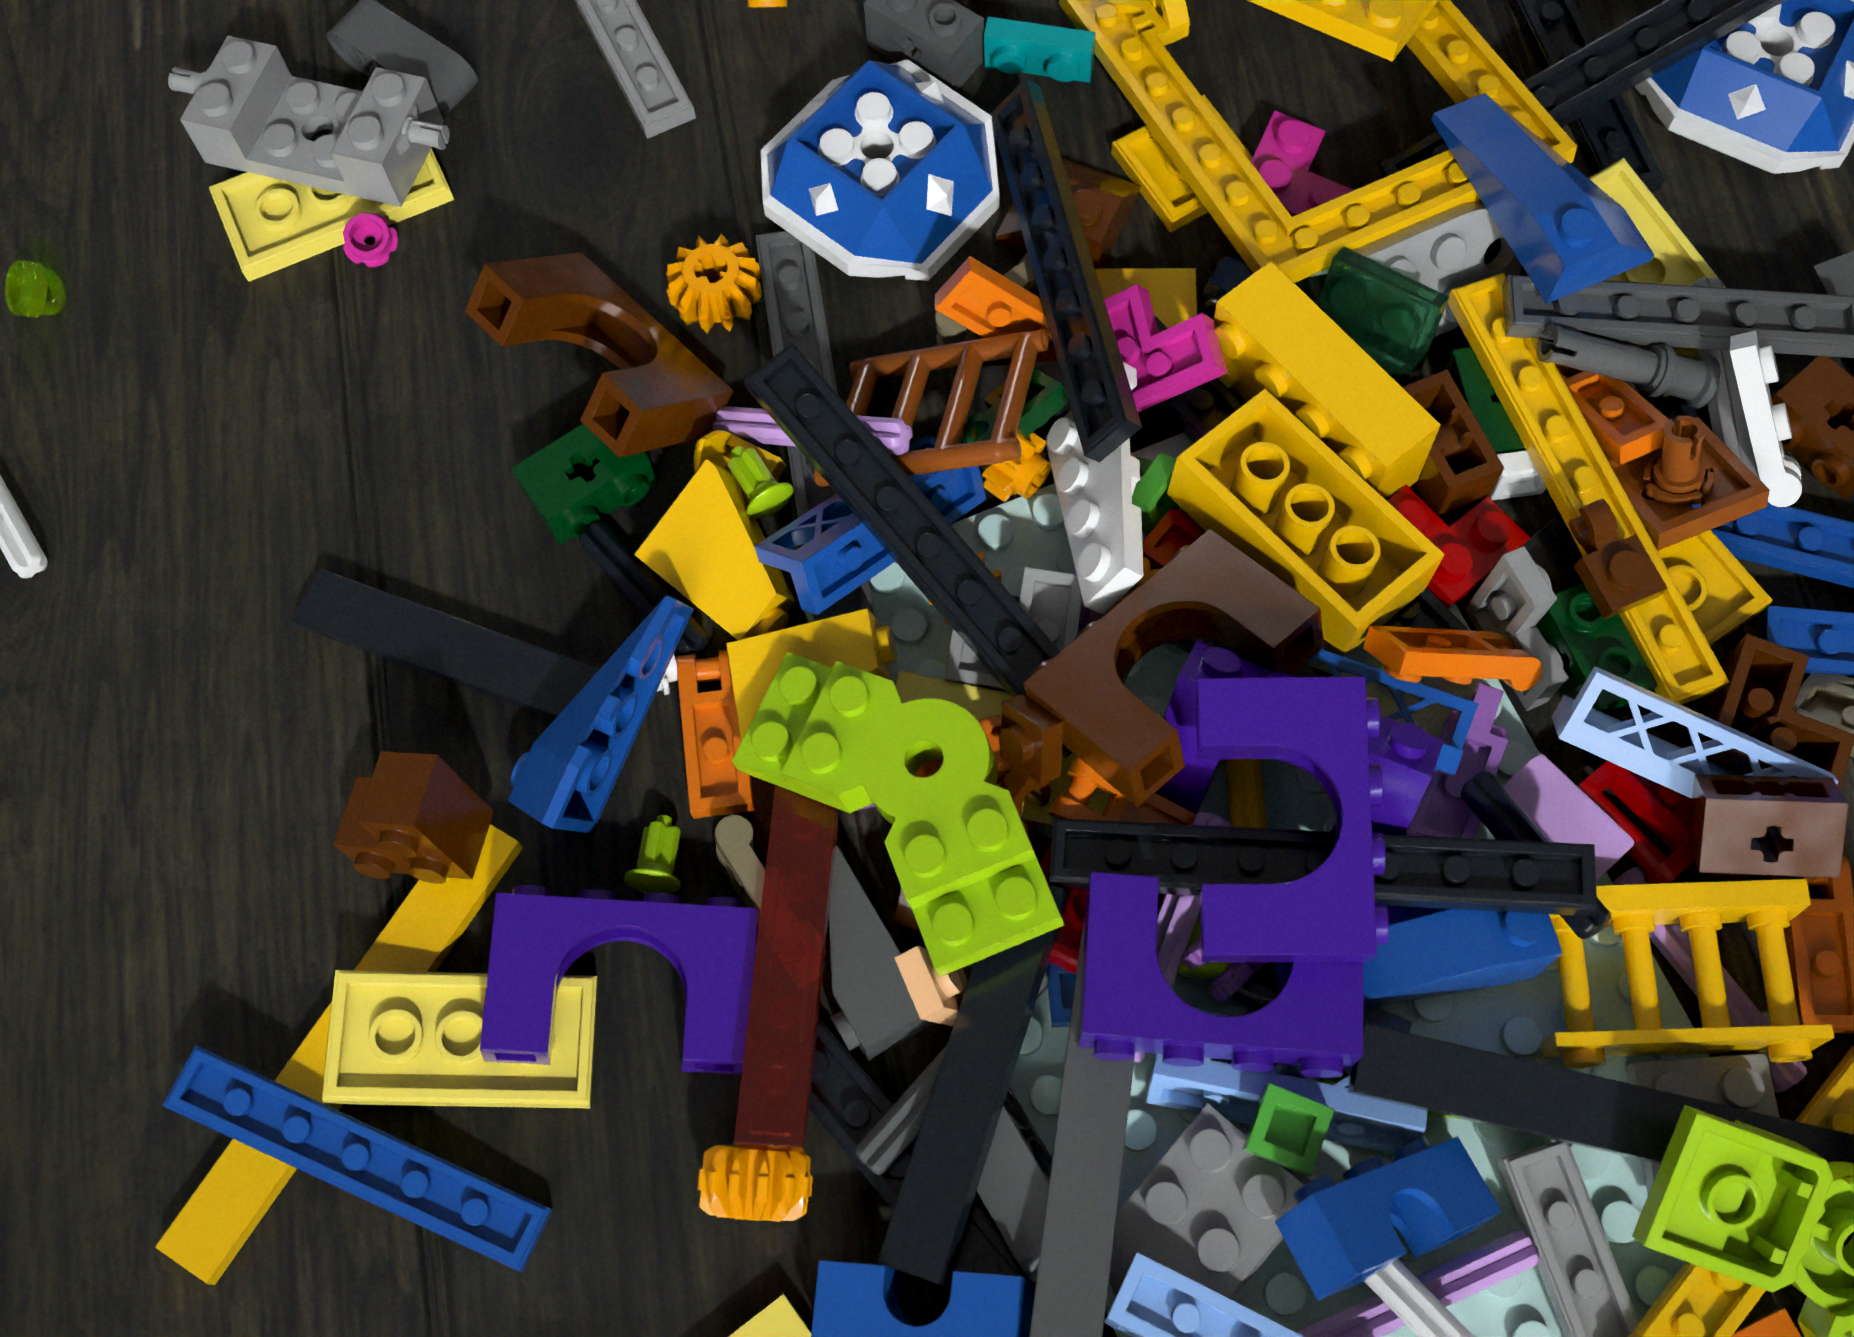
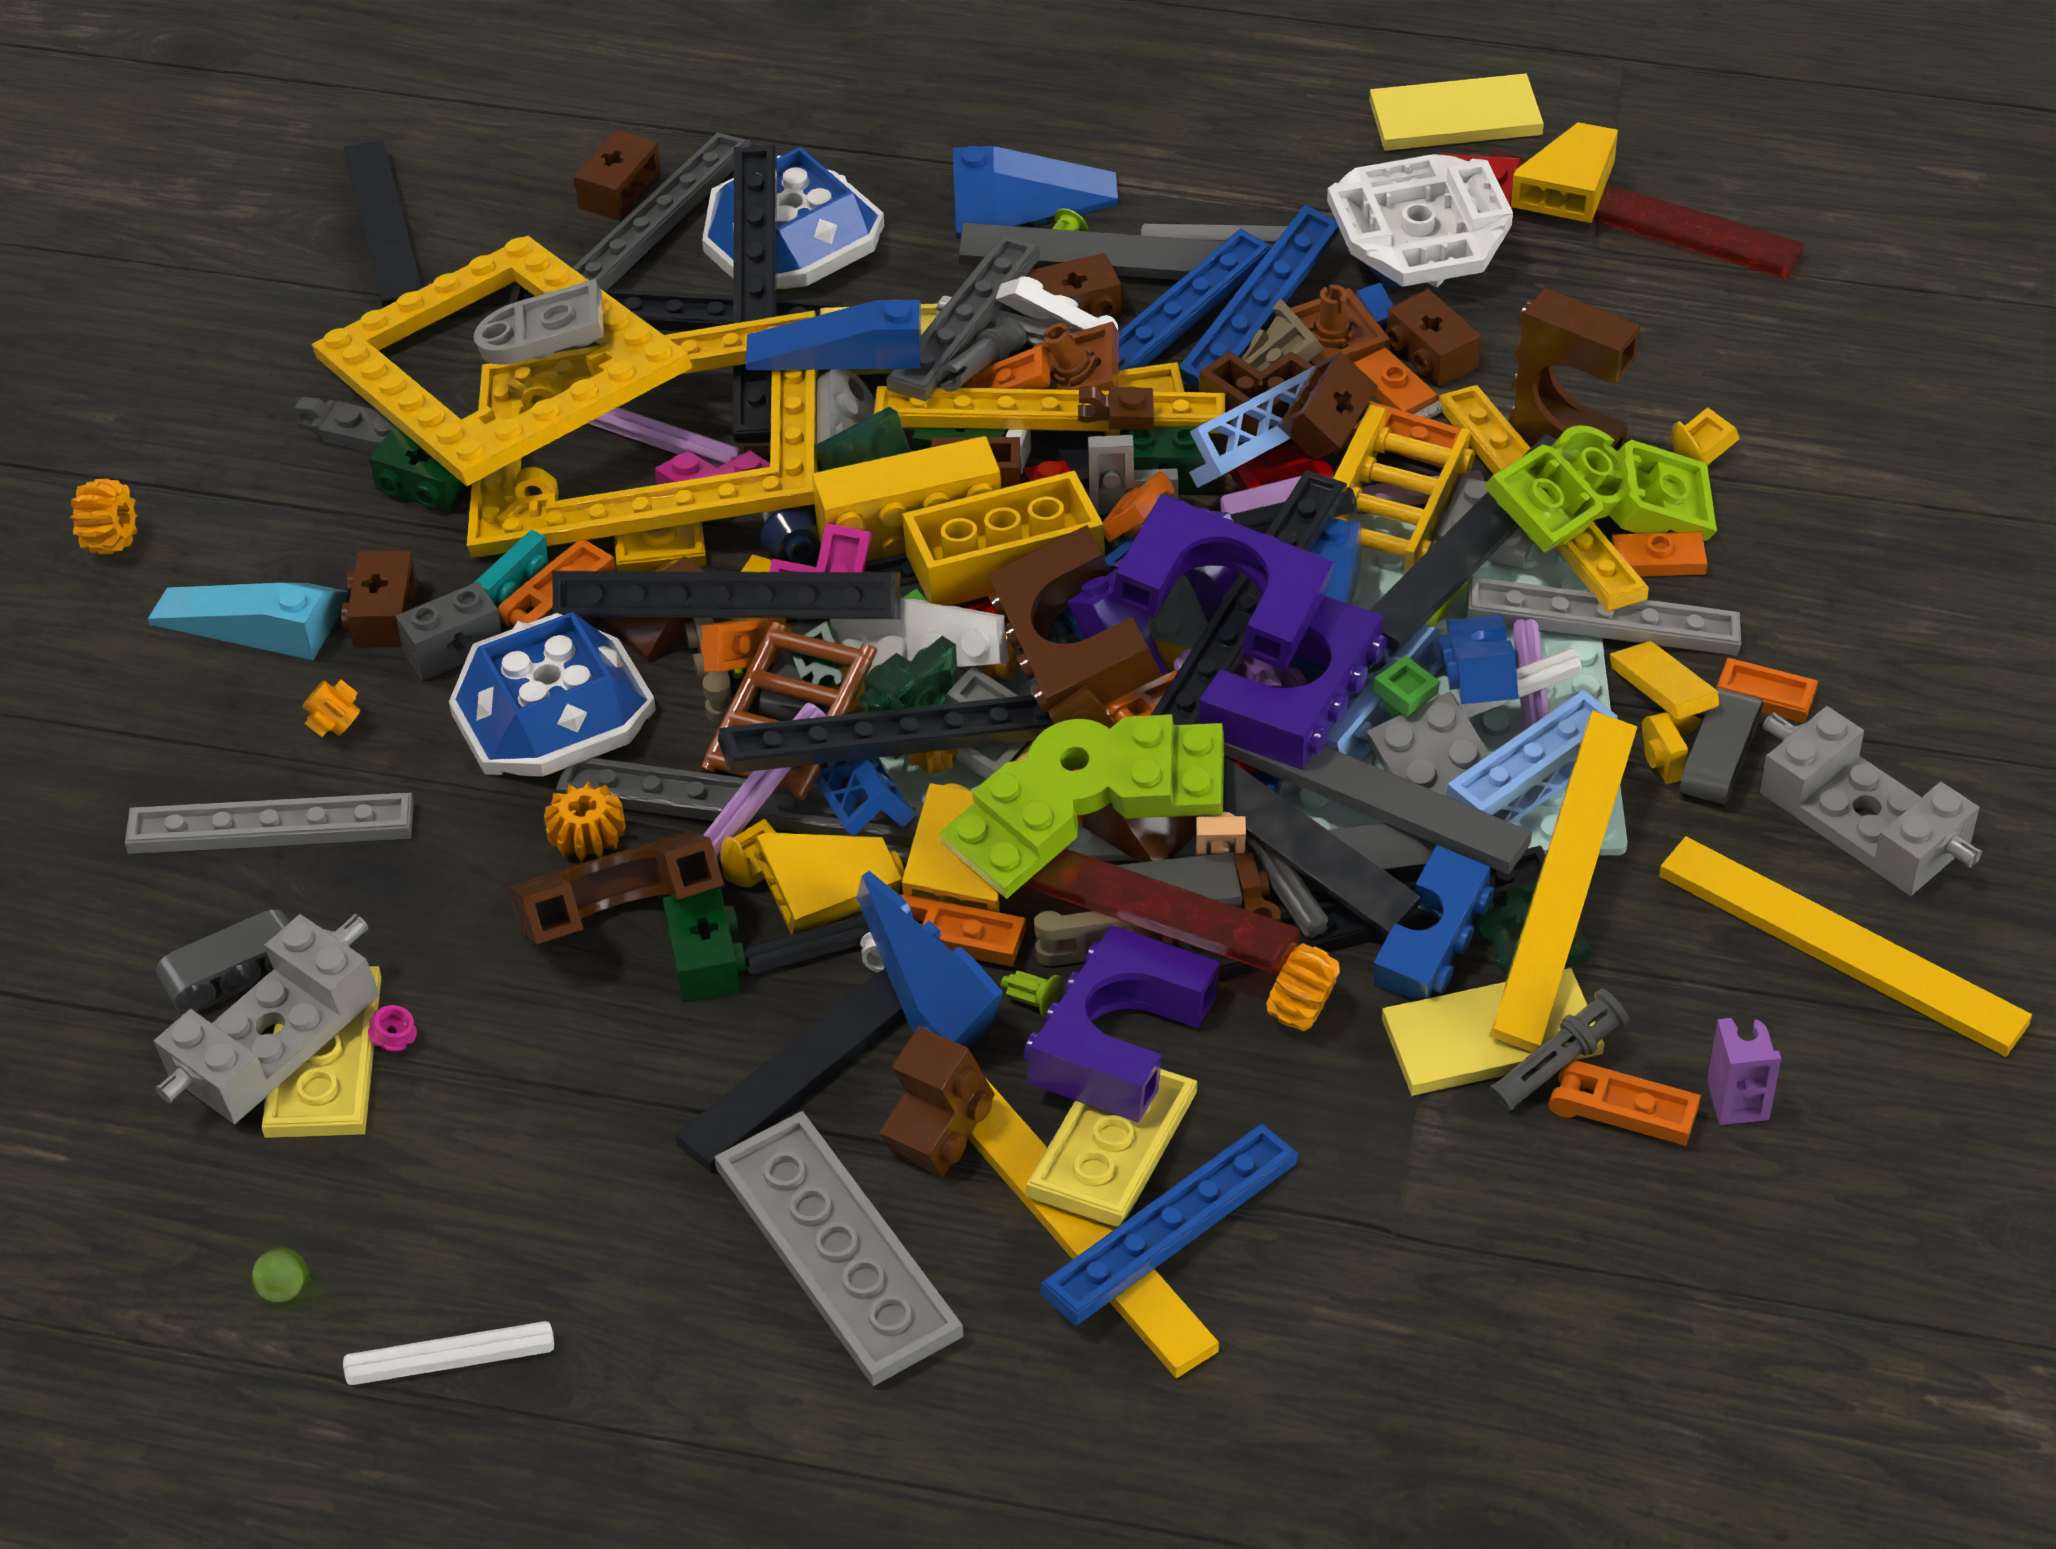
camera: 70 degrees left, 20 degrees down
lime piece [727,446,793,519] -> none
none -> orange plate [498,540,616,628]
none -> lavender axle [588,407,740,468]
none -> light grey plate [714,1111,964,1386]
none -> clear green plate [859,635,958,760]
none -> reddish brown plate [1233,852,1281,937]

